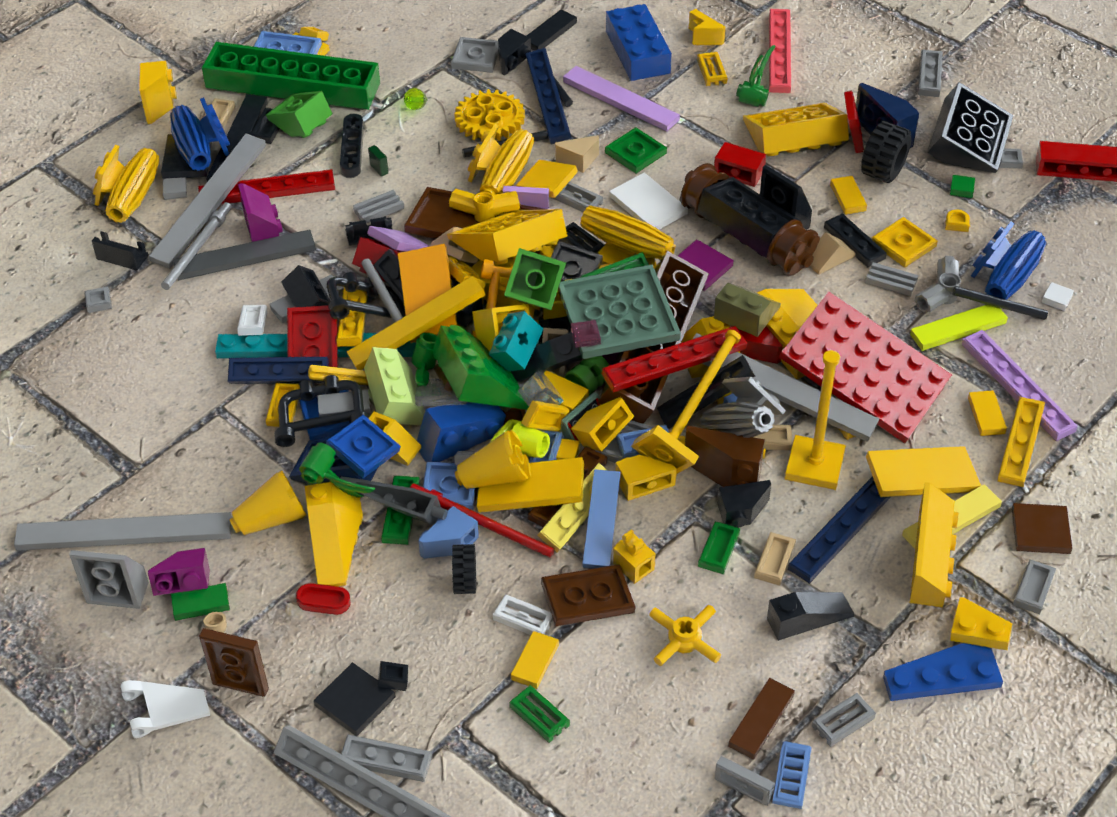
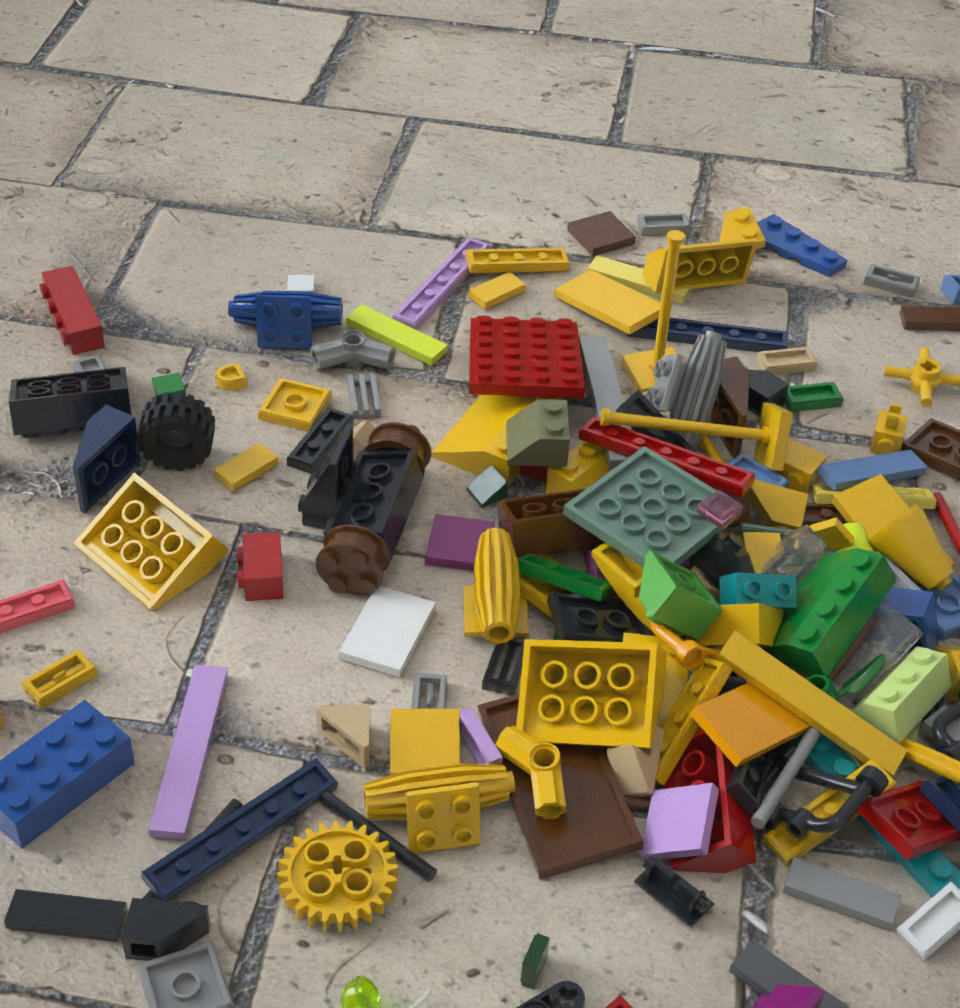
camera: 125 degrees left, 5 degrees down
black hinge [281,265,331,307] -> none
light grey tile [353,190,404,223] -> none
green tile [605,127,667,174] -> none
green plant [736,45,776,107] -> none
black slope [767,592,854,641] -> none
red tile [844,90,864,153] -> none
black bar [952,286,1048,320] -> none

